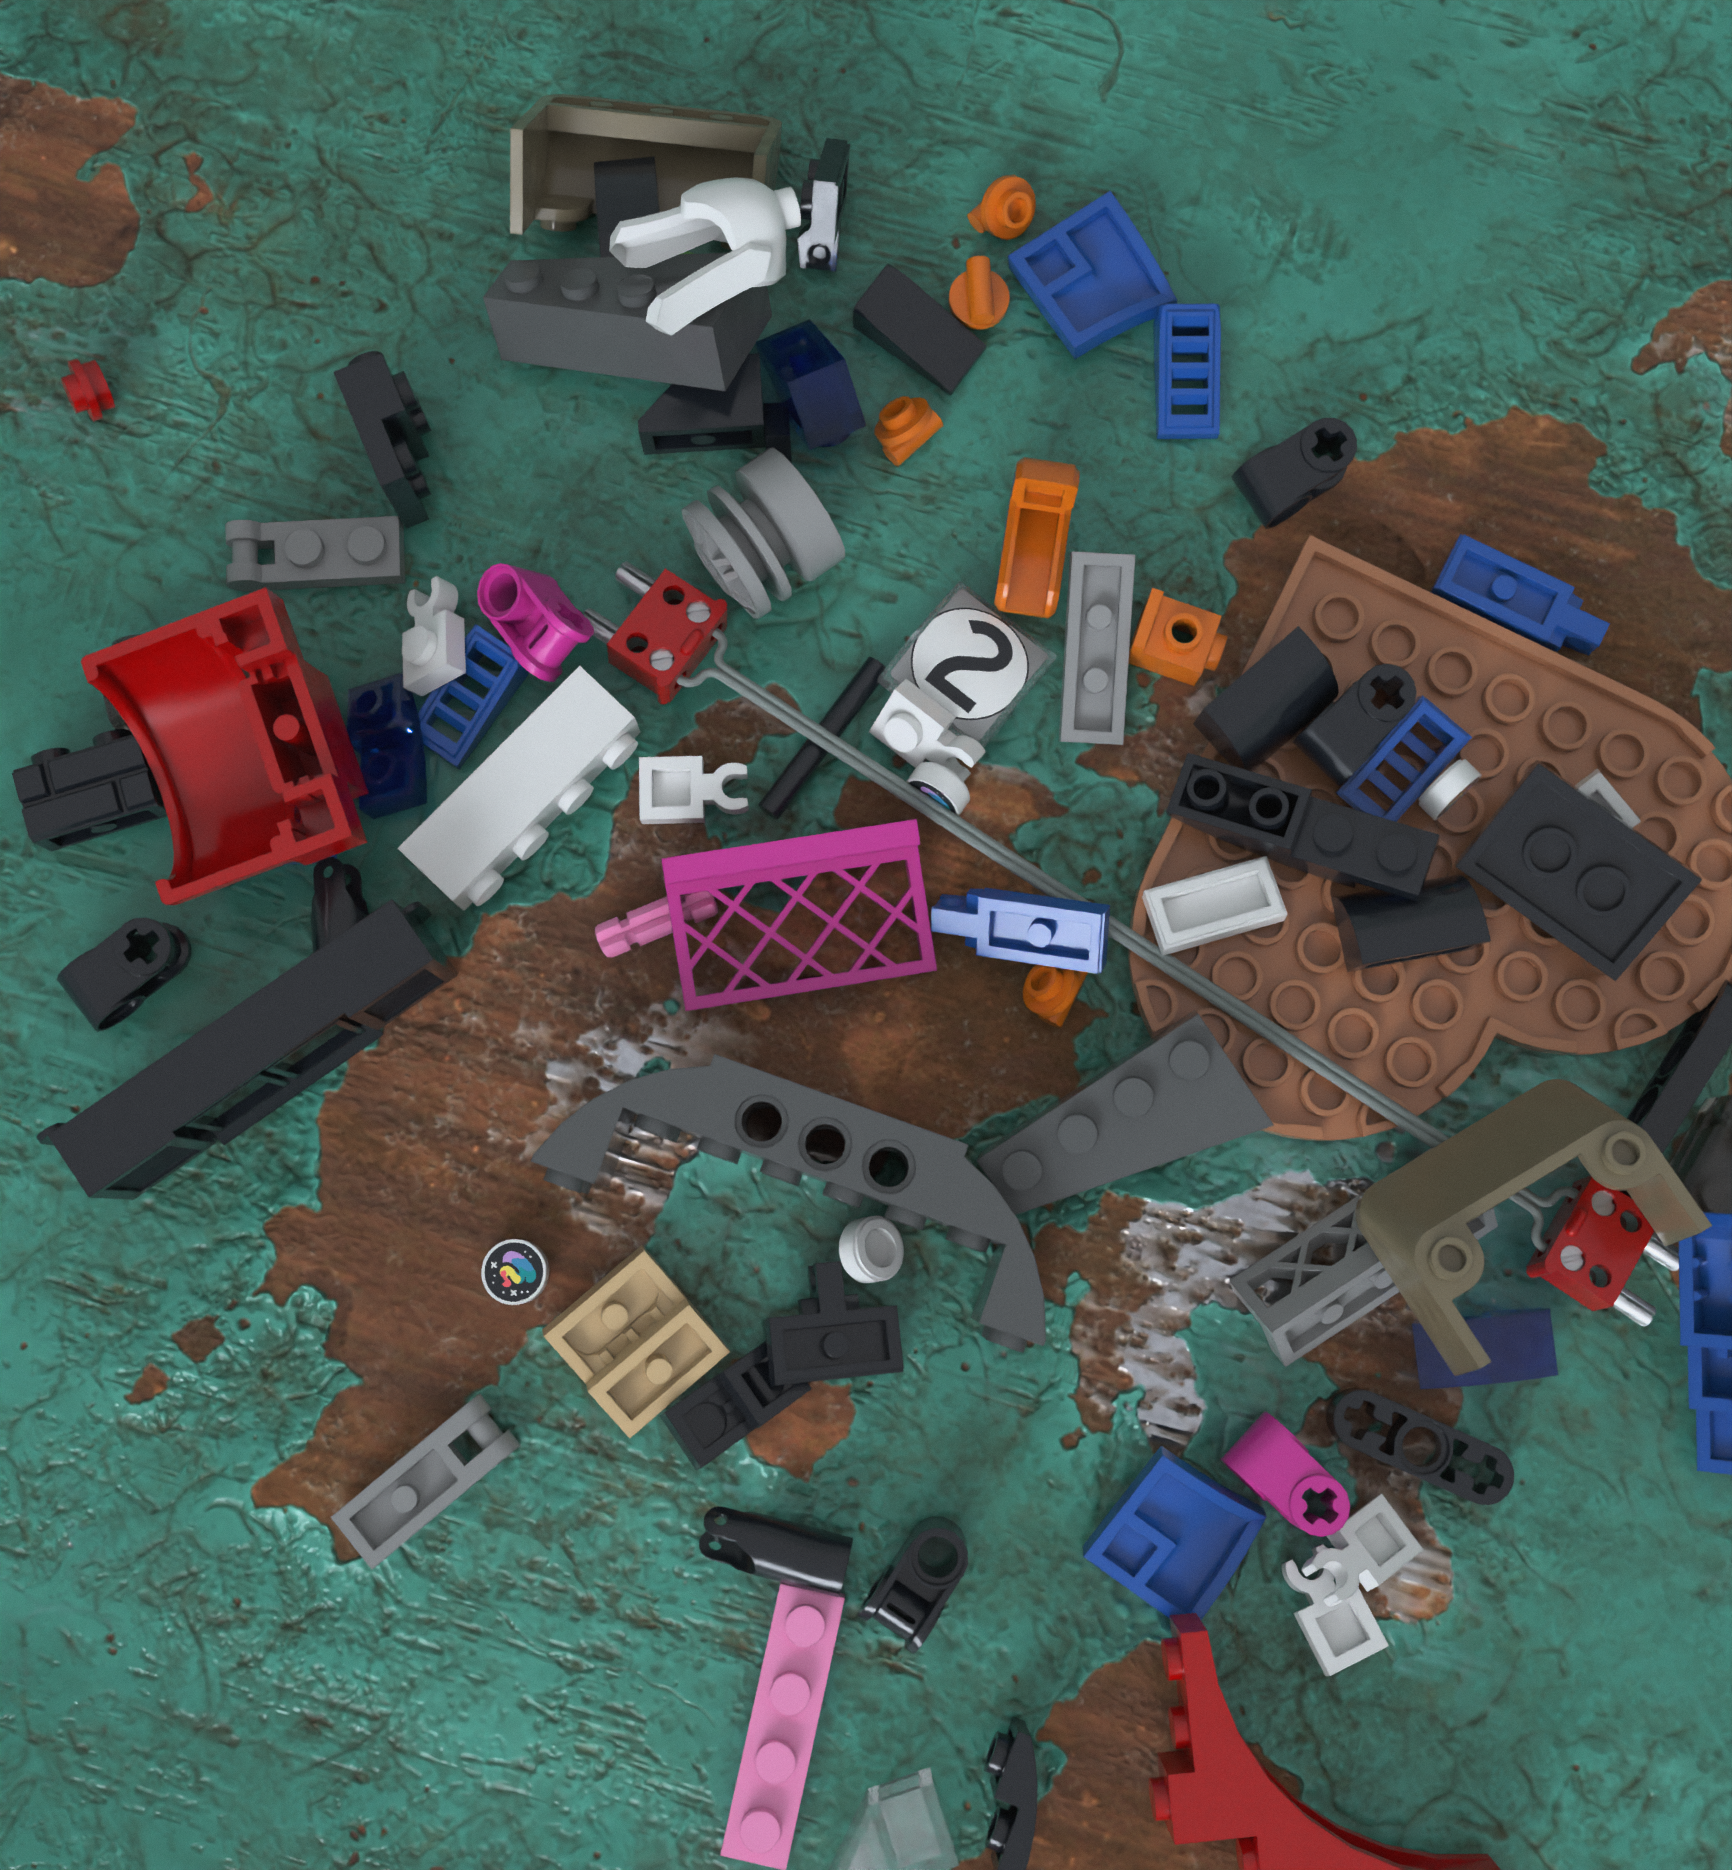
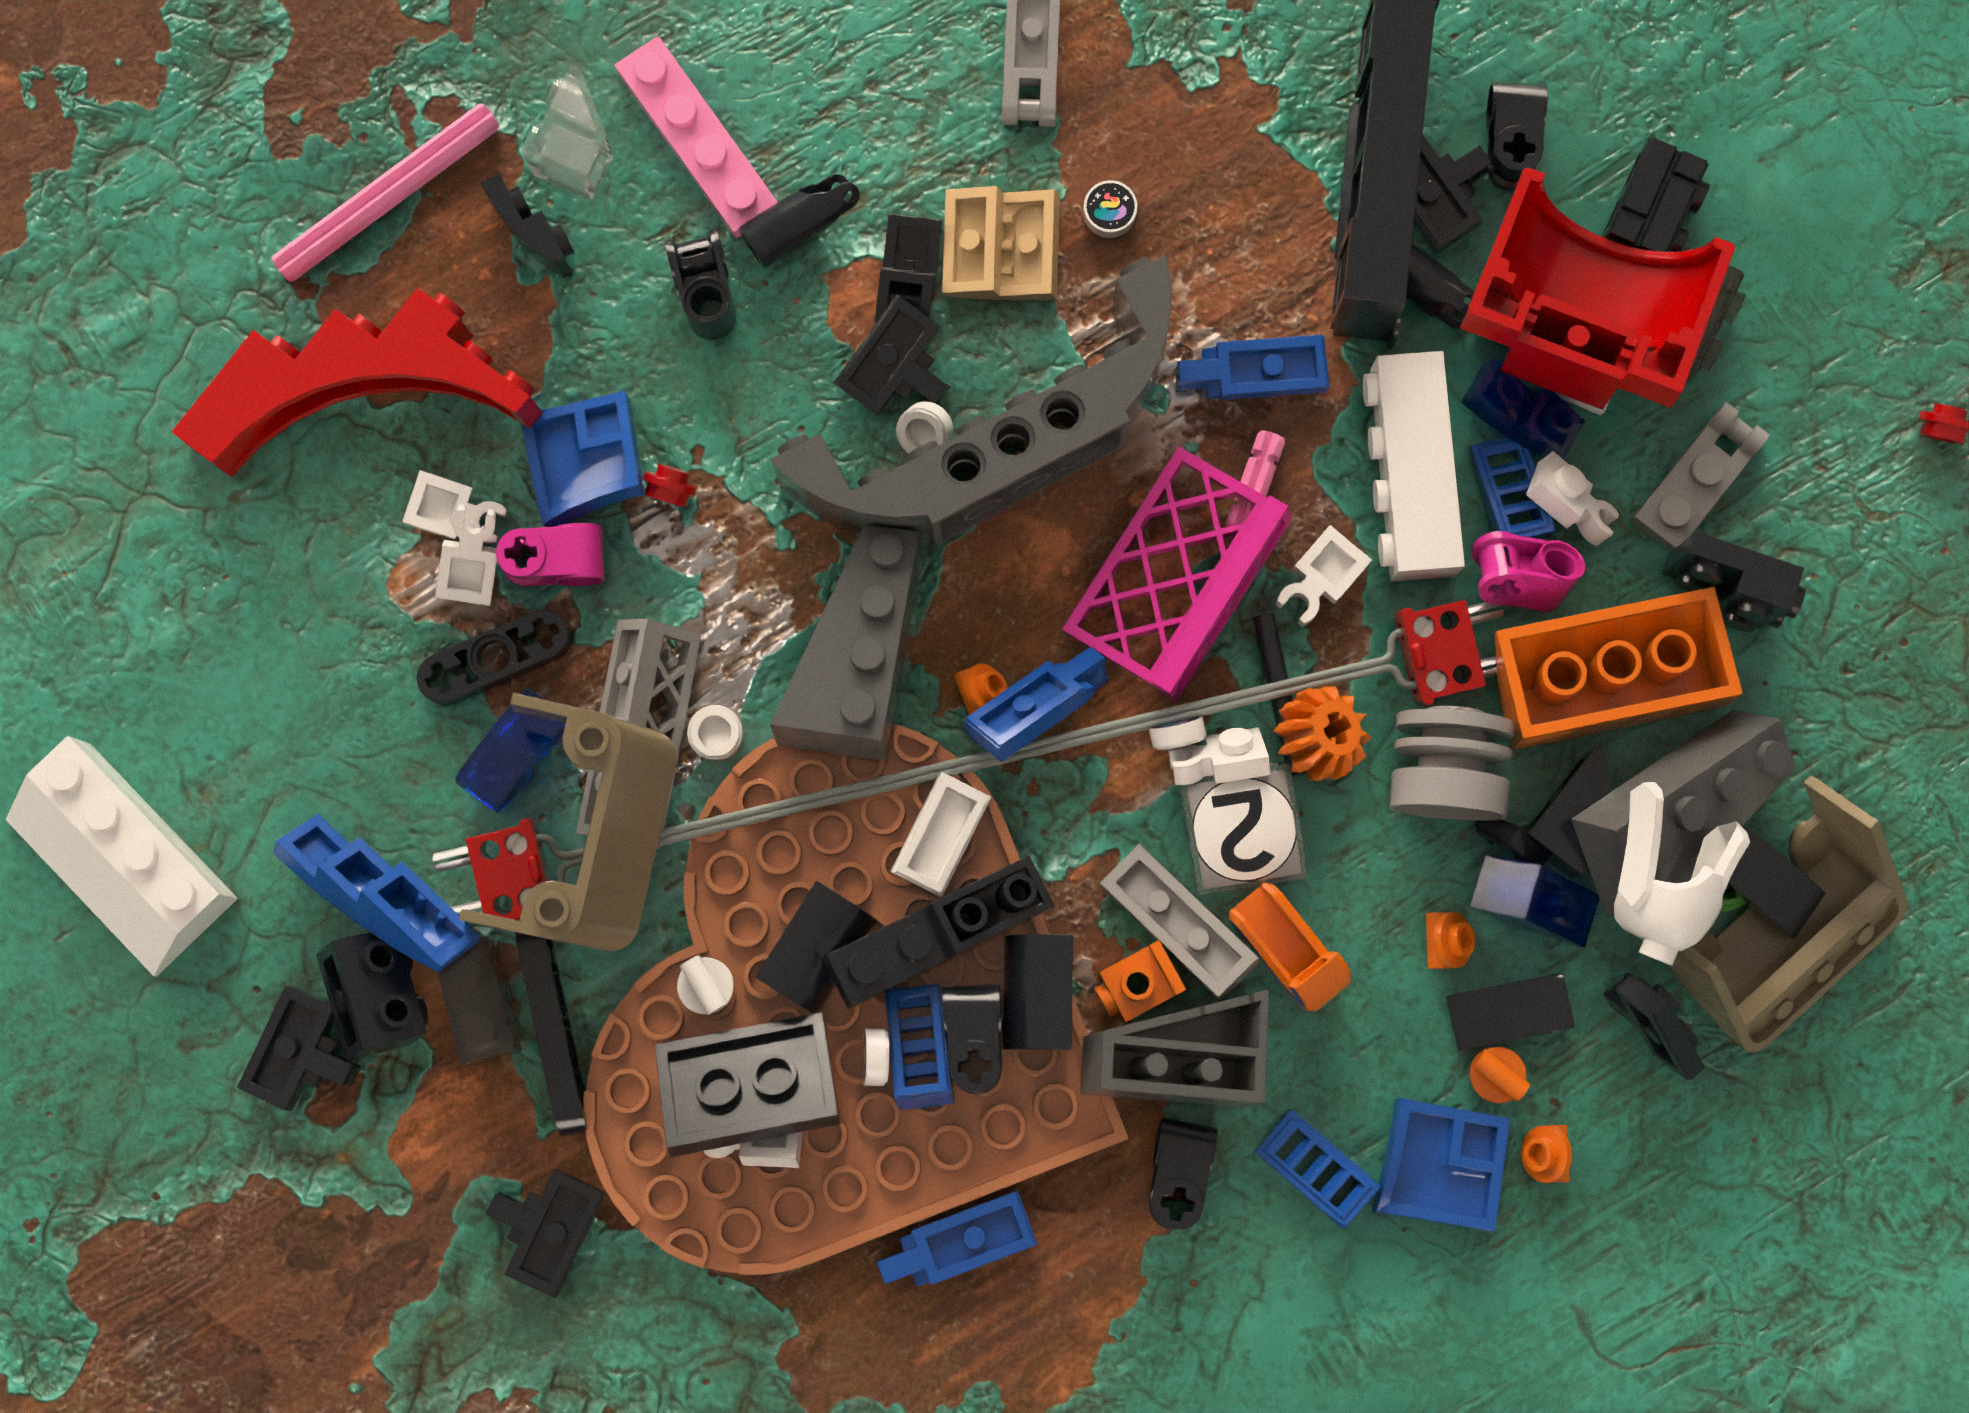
camera: 140 degrees right, 0 degrees up
none -> red plate [643,464,697,507]
none -> white plate [677,955,734,1016]
none -> white tile [687,705,744,762]
none -> dark grey wedge [1080,990,1269,1108]
none -> blue hinge [1175,334,1330,400]
none -> orange gear [1273,686,1372,781]
none -> black hinge [1414,135,1492,255]
none -> orange slope [1495,587,1743,750]

